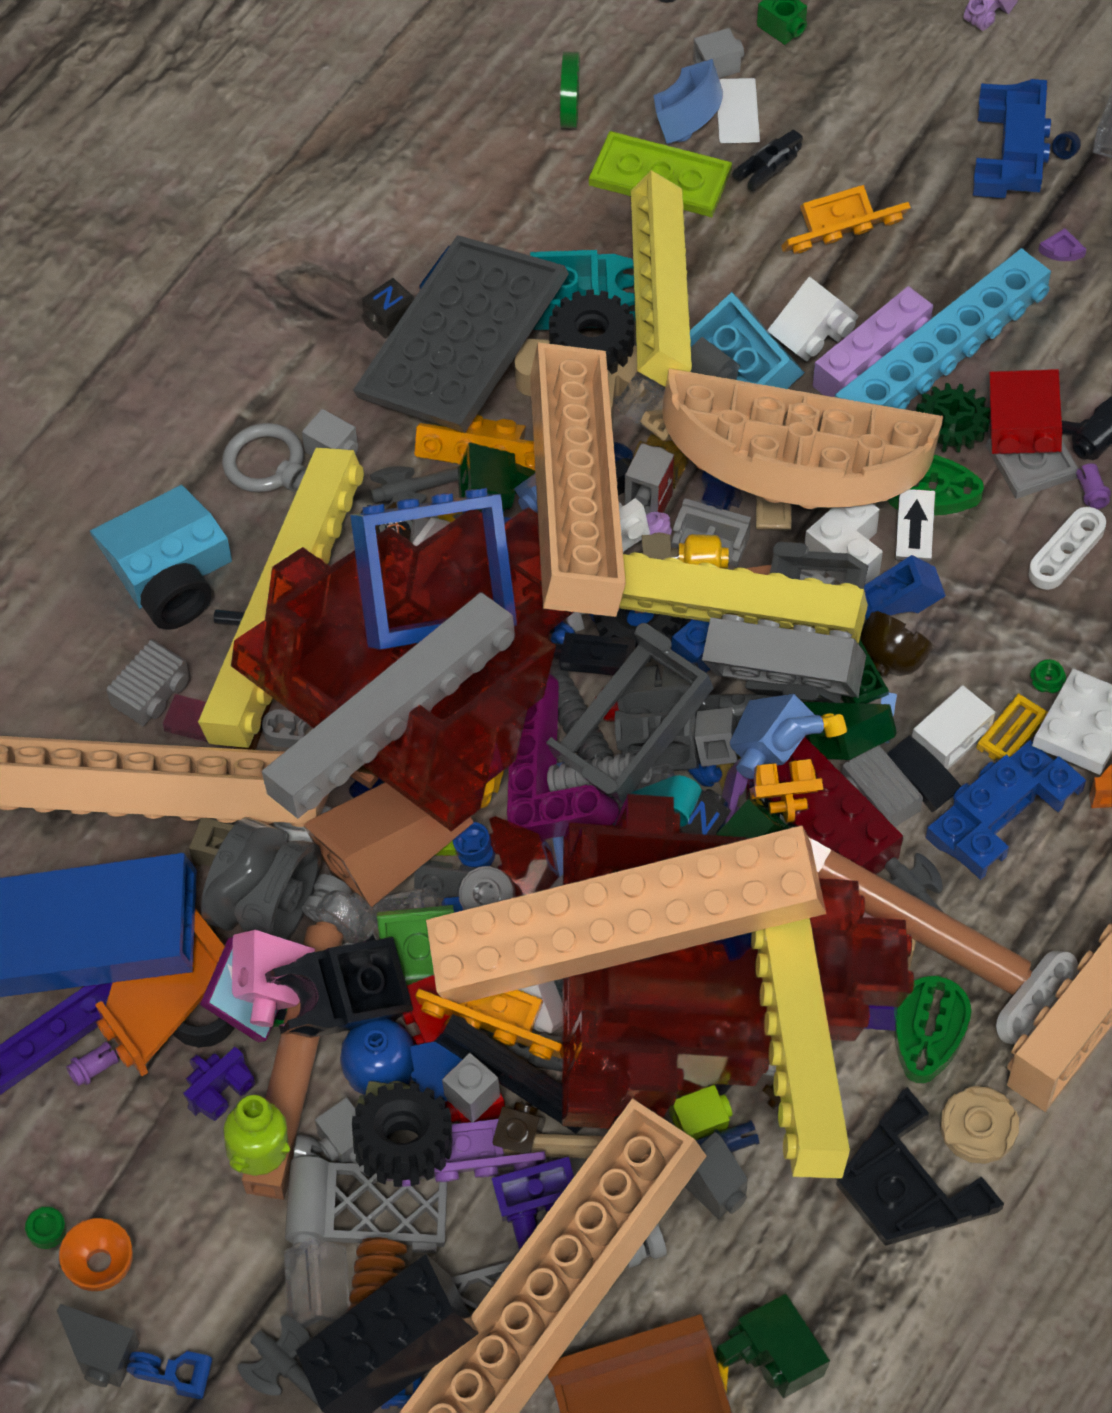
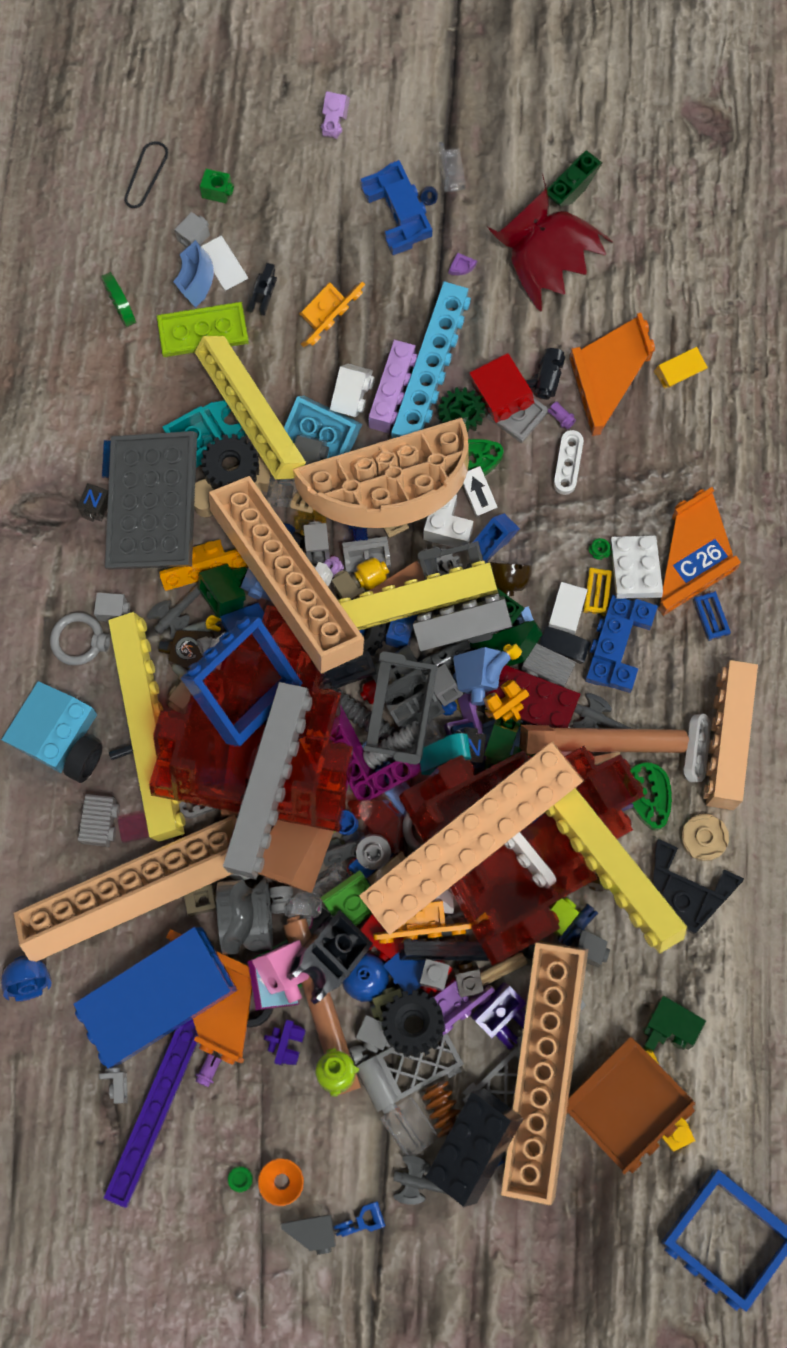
camera: 30 degrees left, 15 degrees up
none -> white plate [504,832,556,888]

